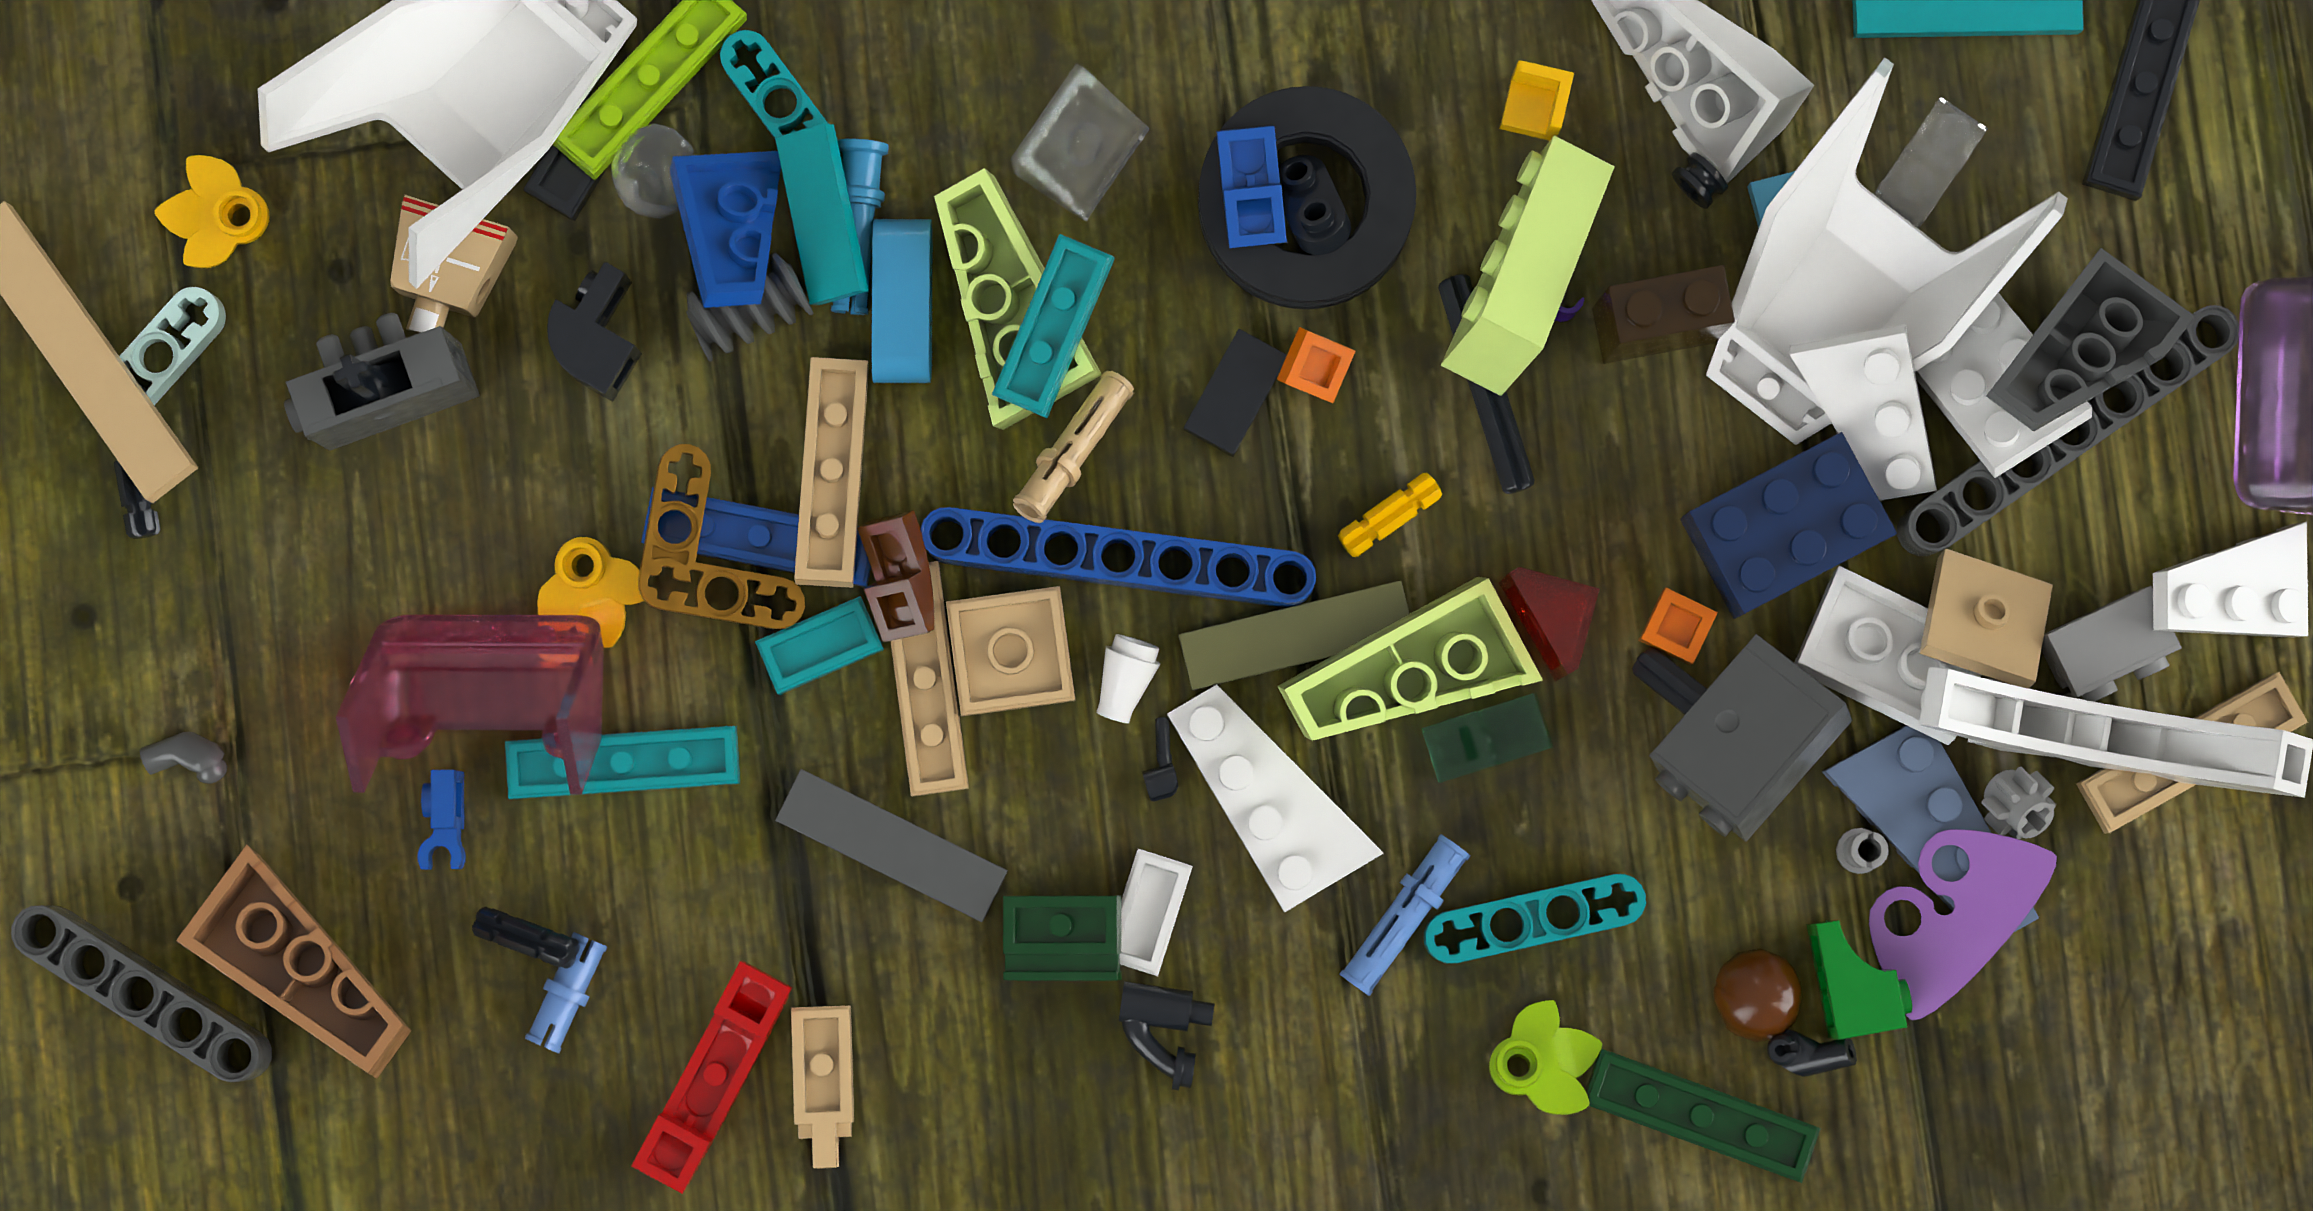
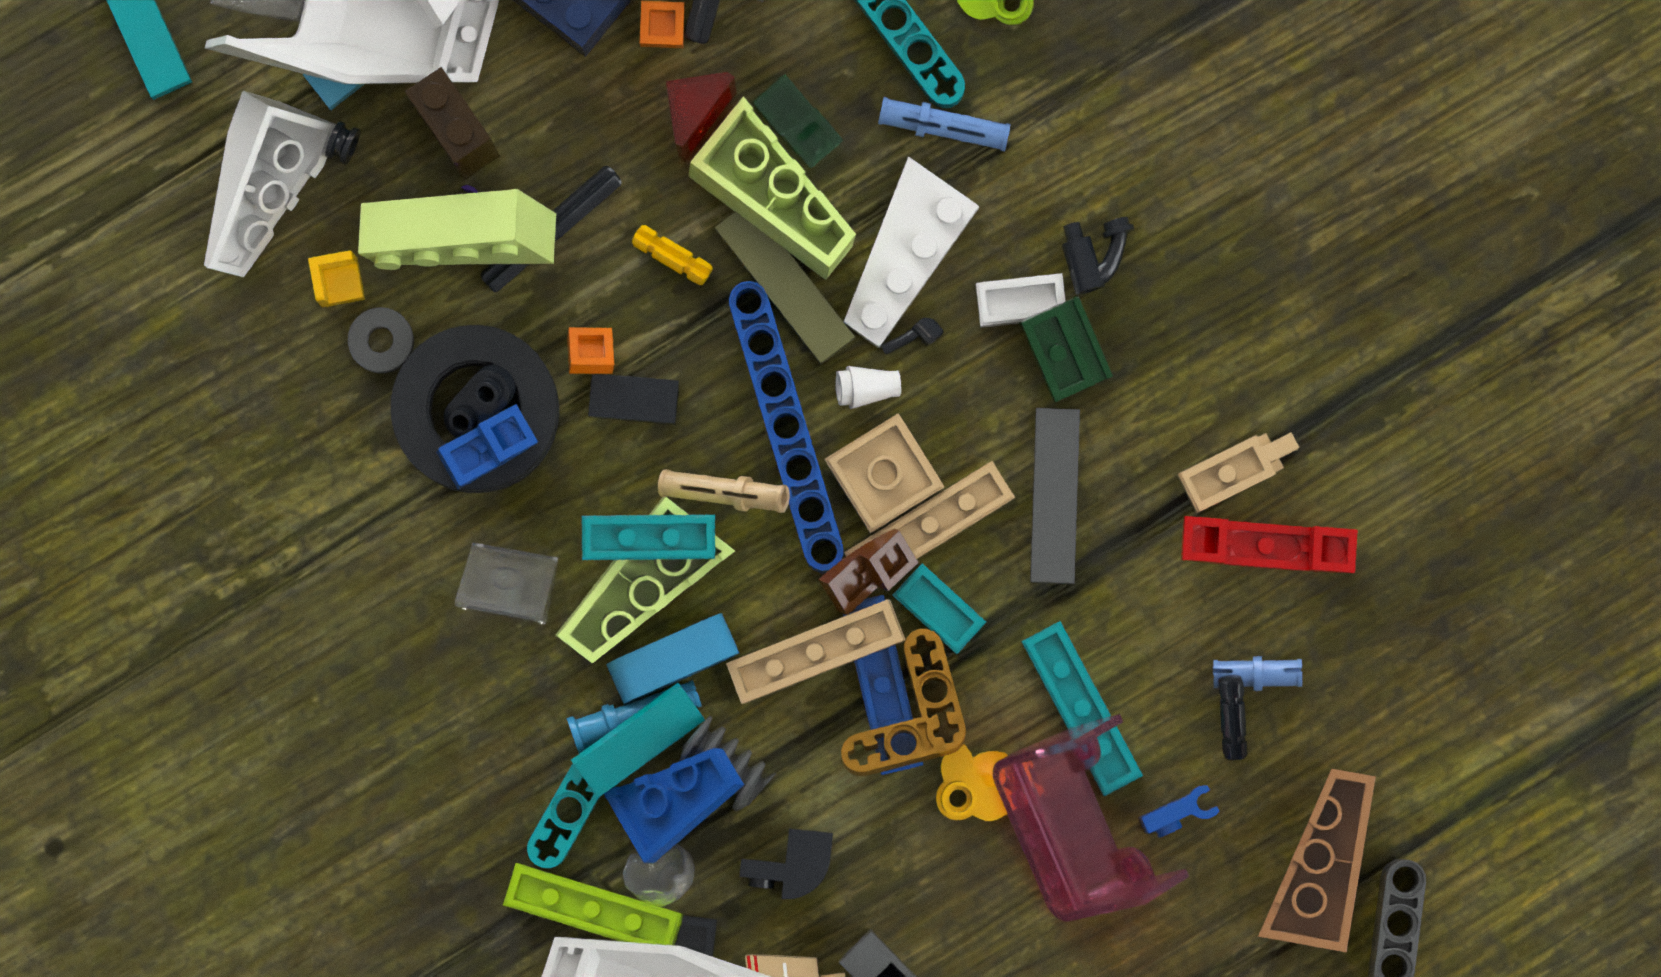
camera: 110 degrees left, 0 degrees up
none -> dark grey piece [348,307,414,373]

